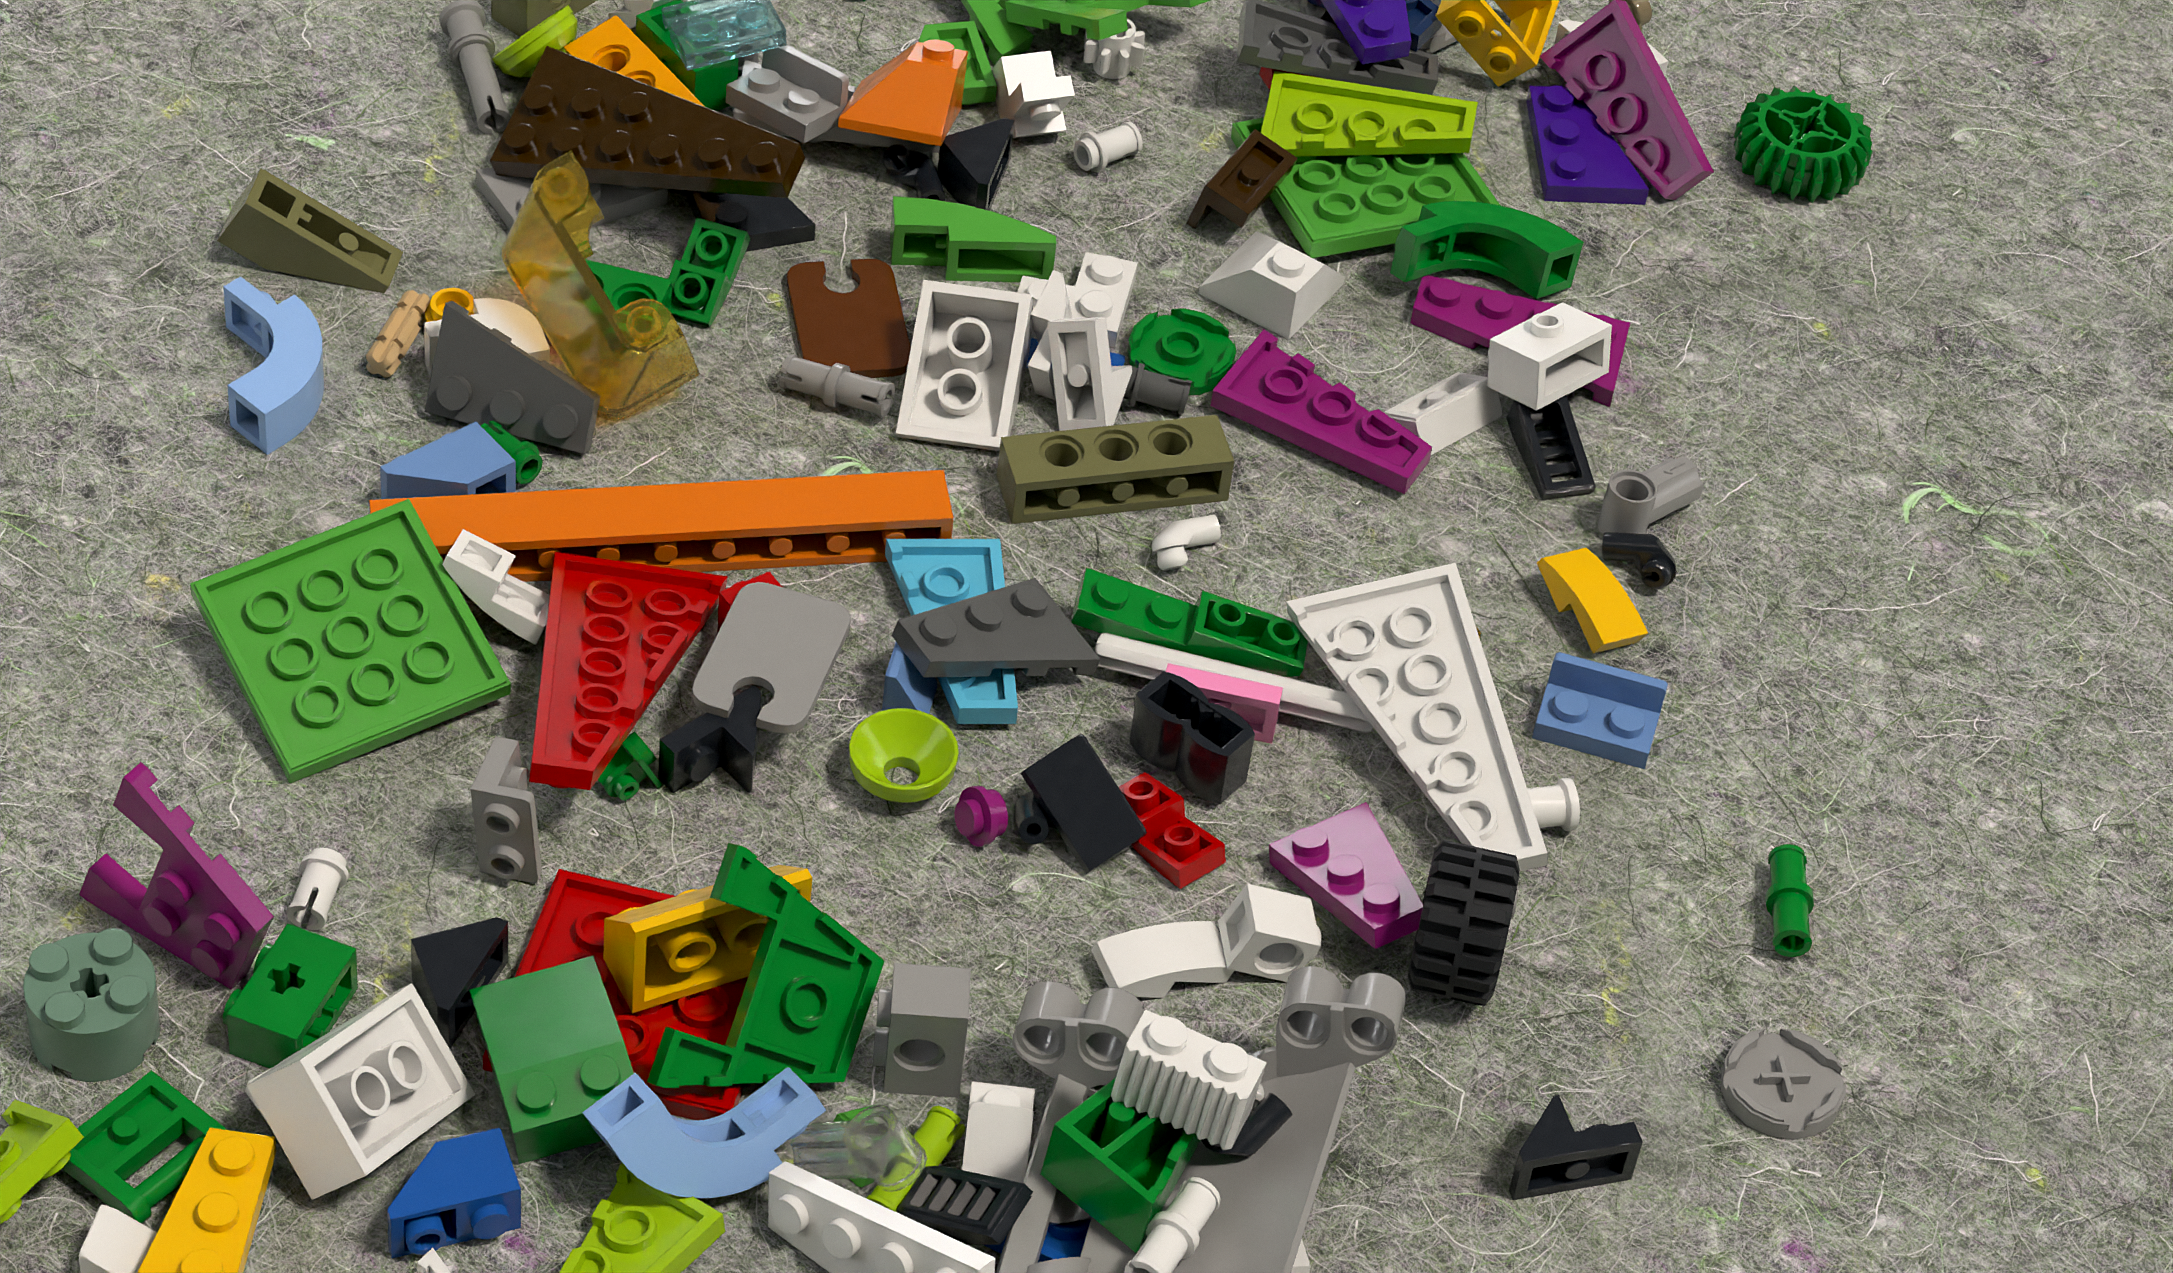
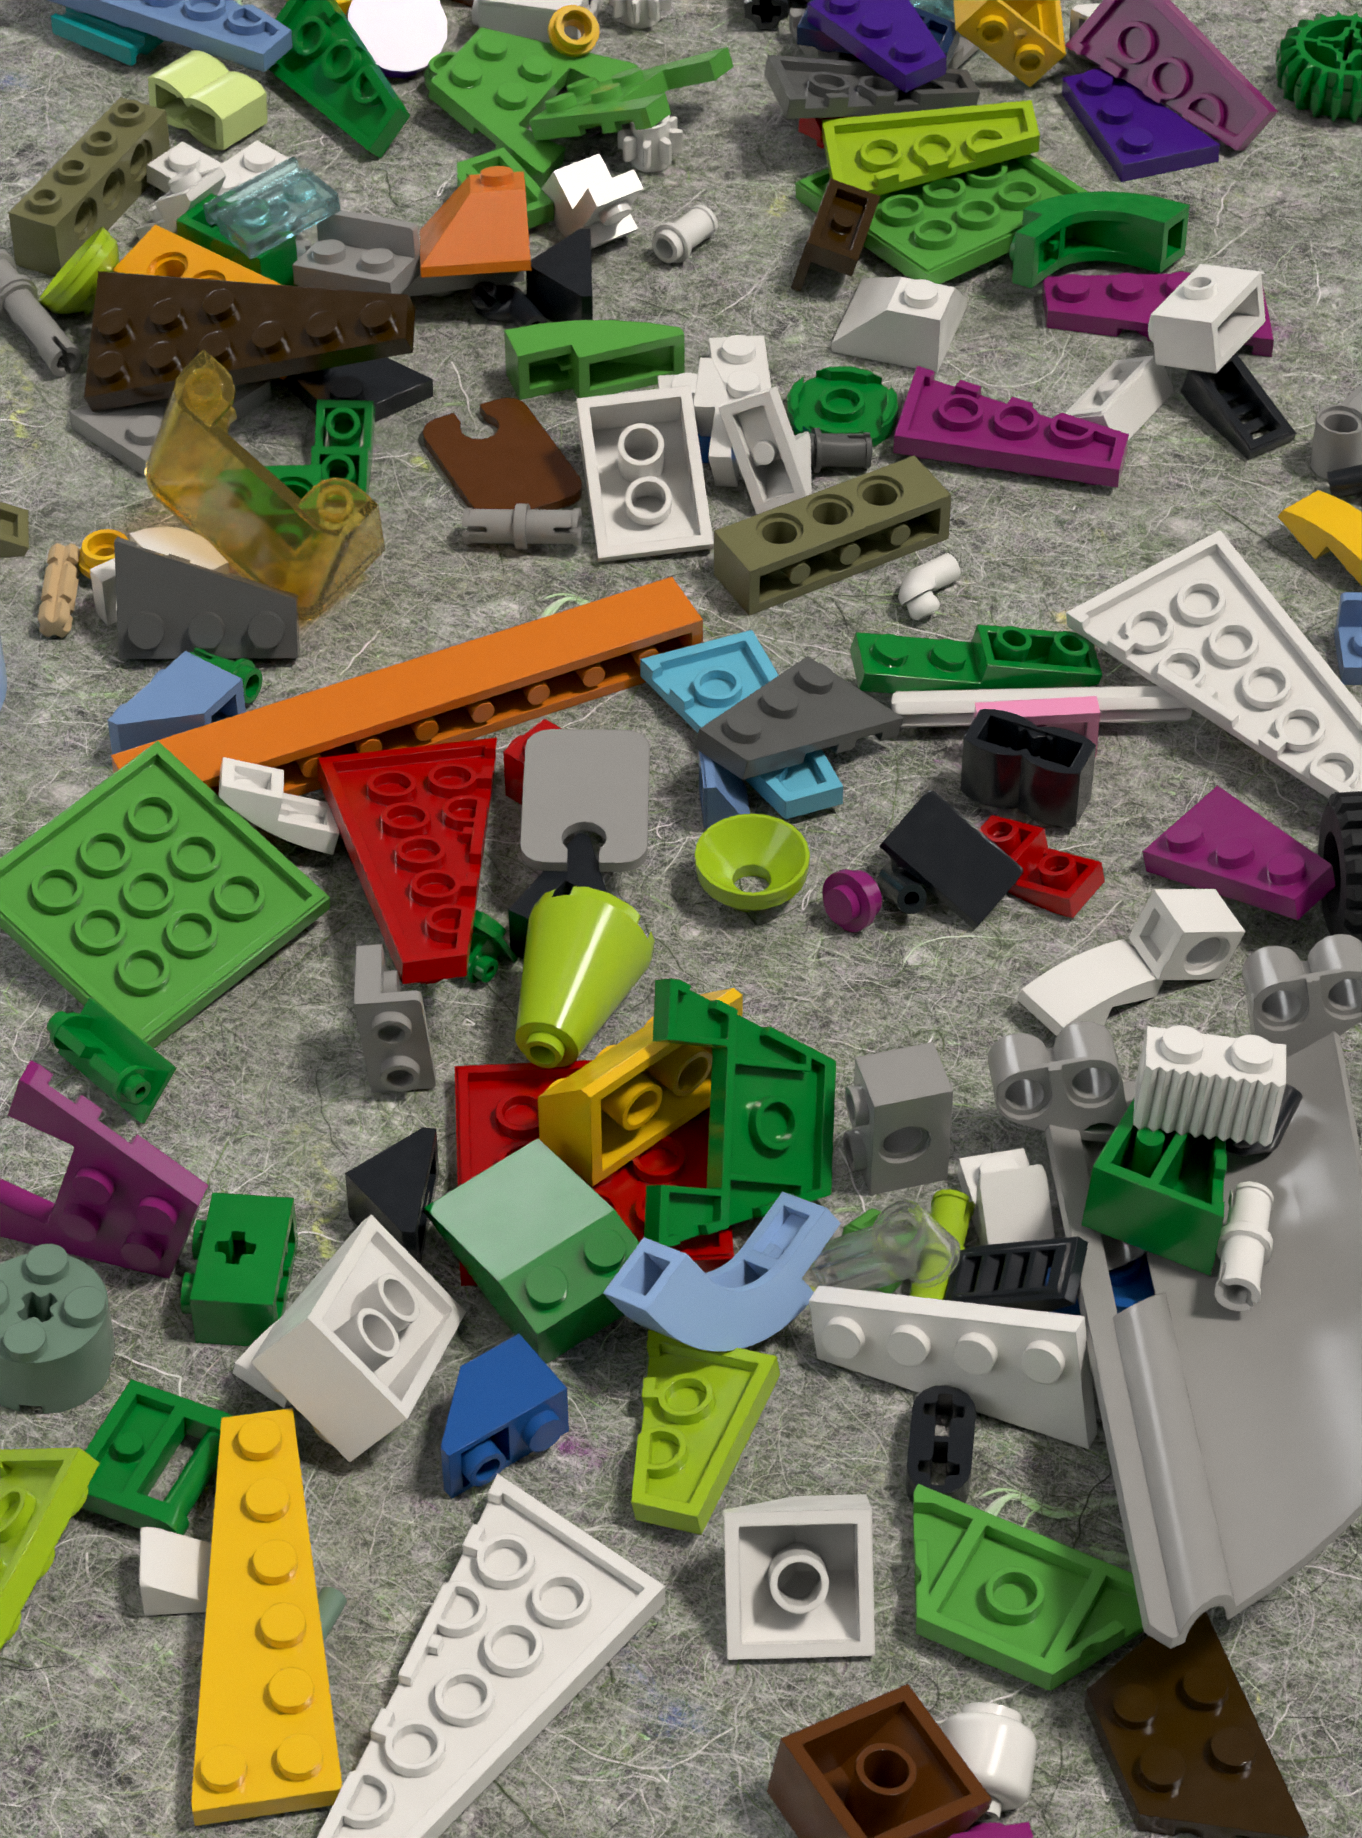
camera: 10 degrees left, 0 degrees up
white pin [286,848,349,930] -> none
none -> green hinge [47,998,177,1124]
none -> lime cone [515,886,655,1068]

